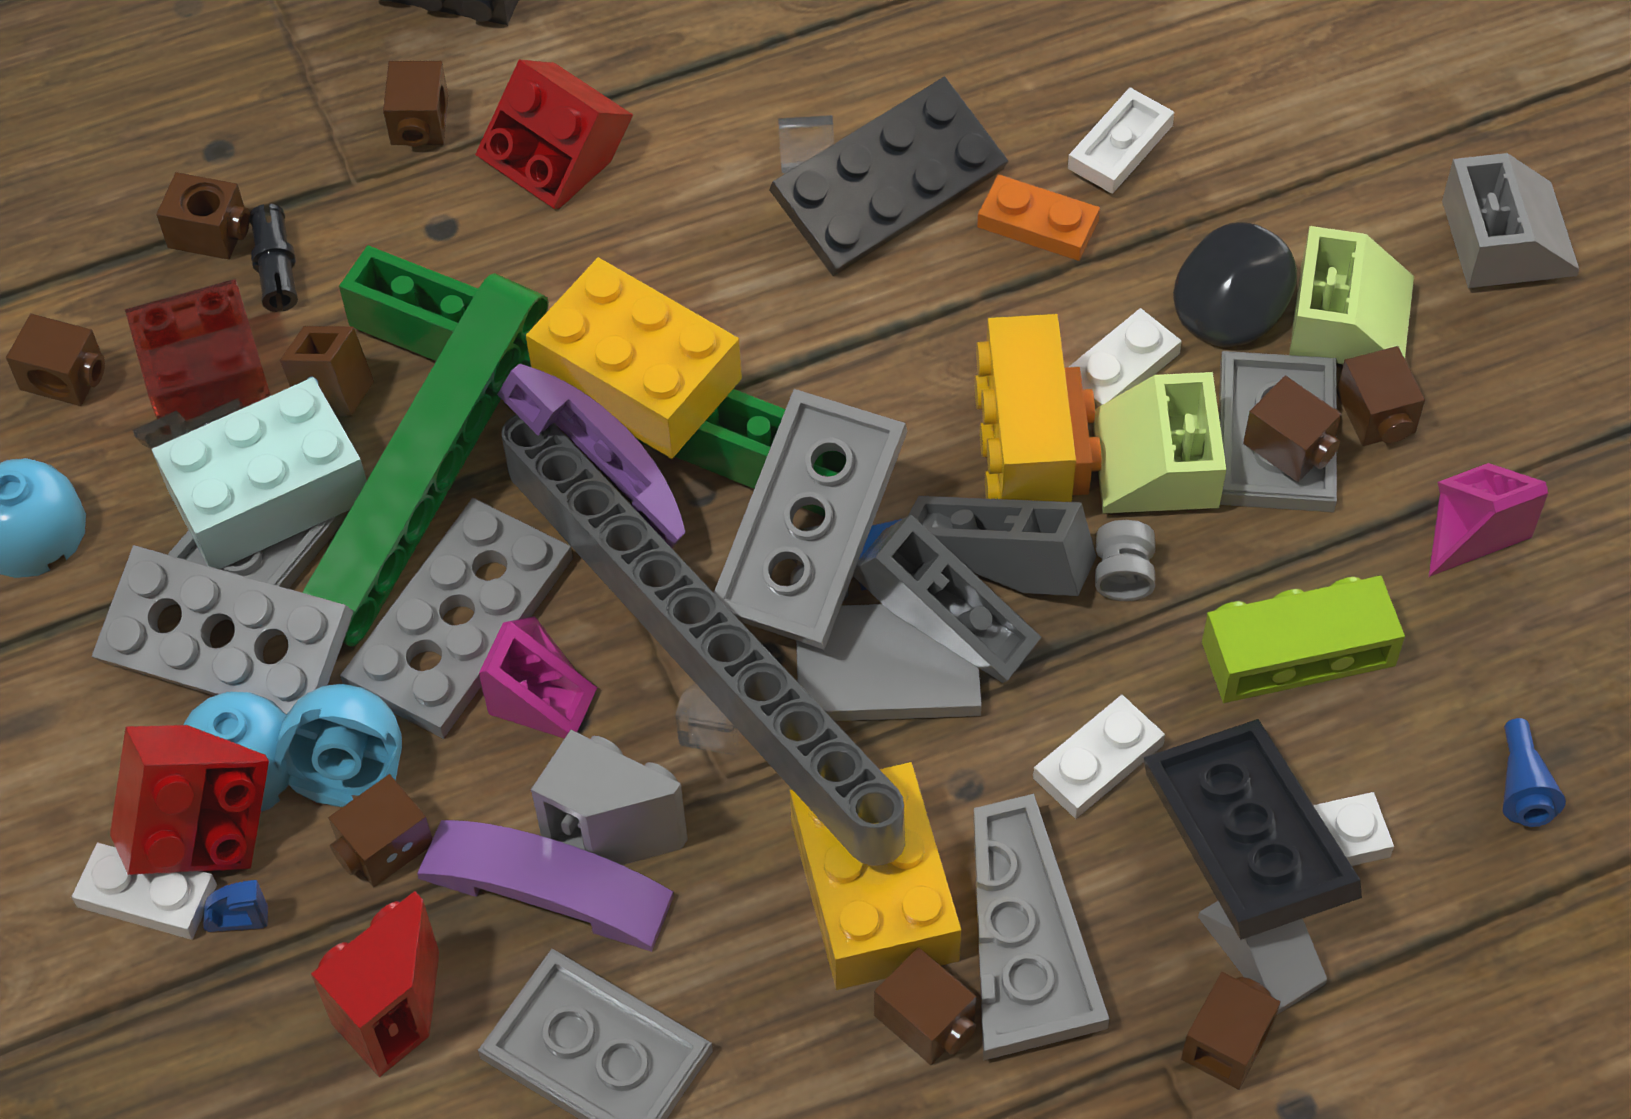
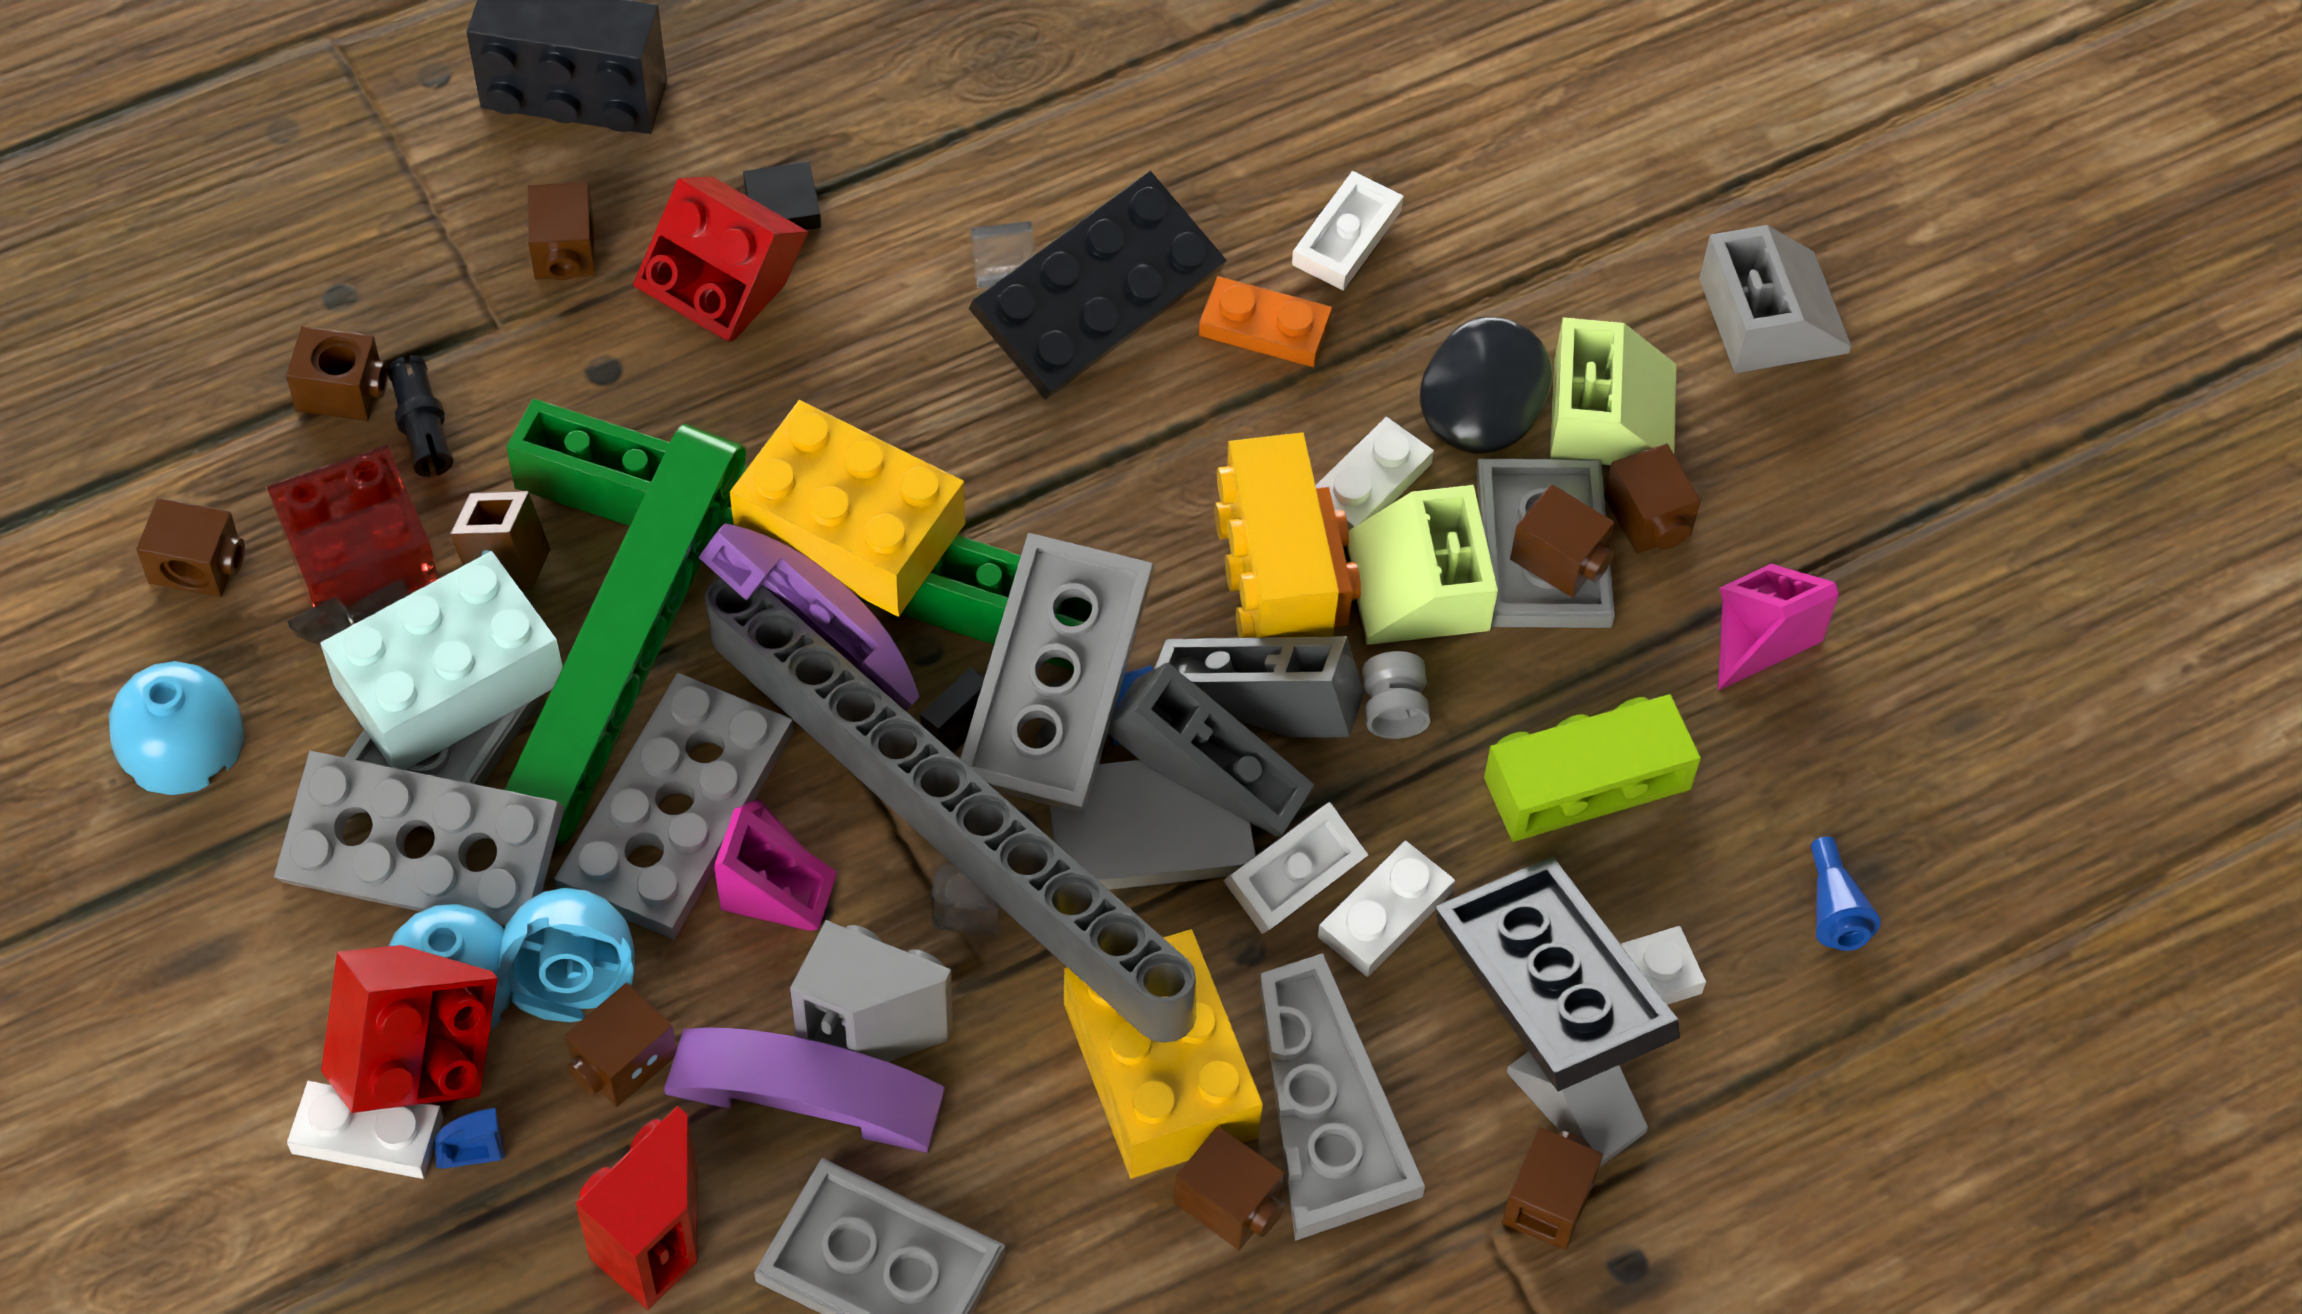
camera: 10 degrees left, 0 degrees up
none -> black piece [743,161,821,230]
none -> black piece [920,667,984,753]
none -> white plate [1223,802,1368,934]

